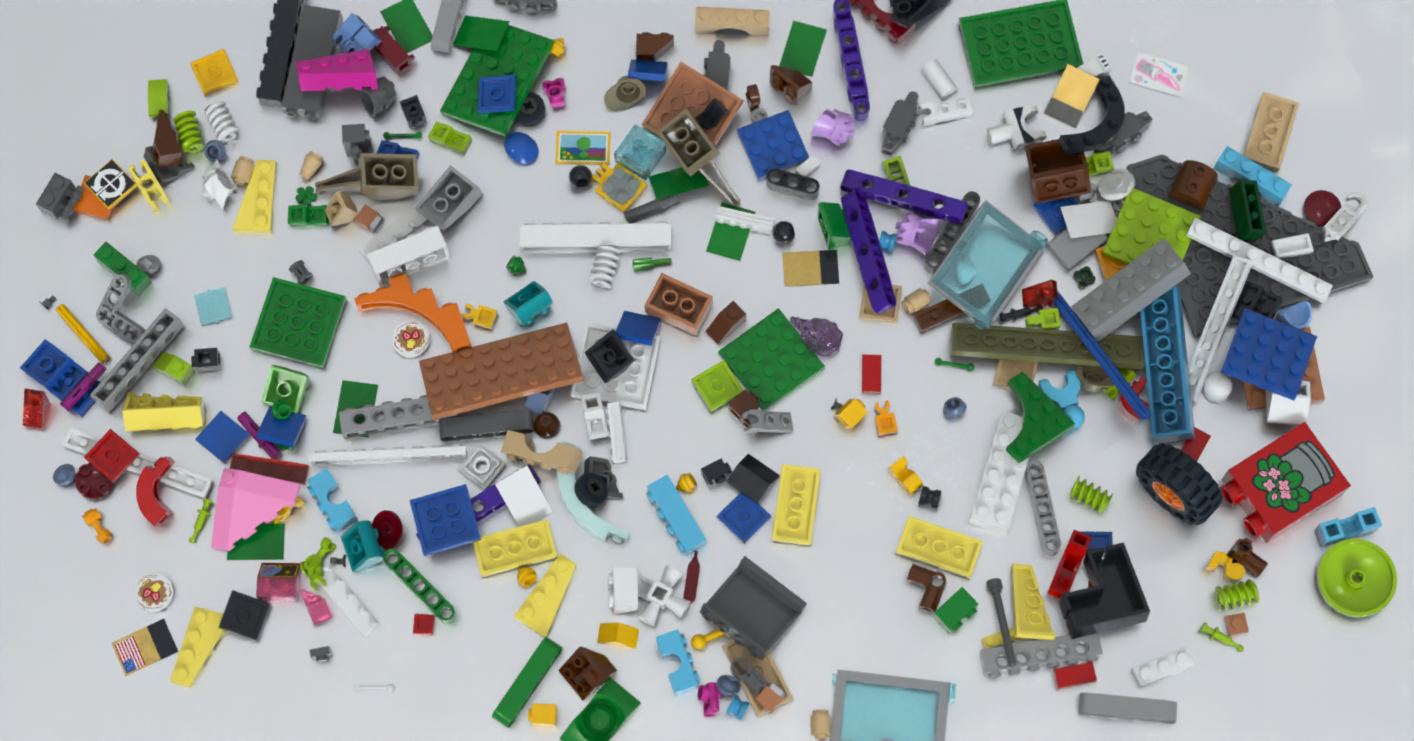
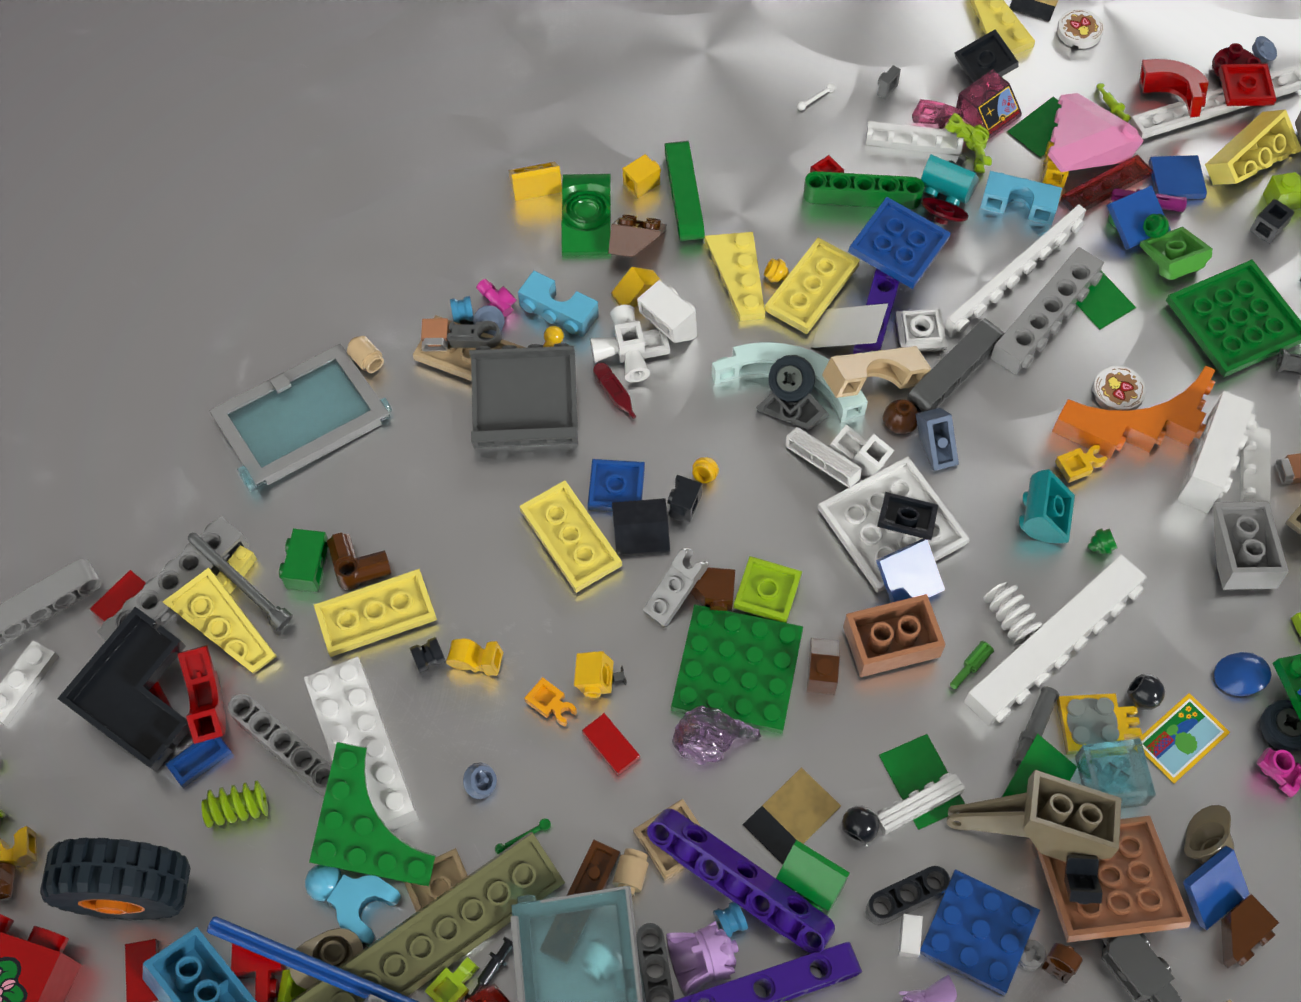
camera: 140 degrees right, 10 degrees down
light orange bar [82,508,112,544] -> none
nougat plate [419,322,584,420] -> none
medium azure brick [646,475,707,556] -> none

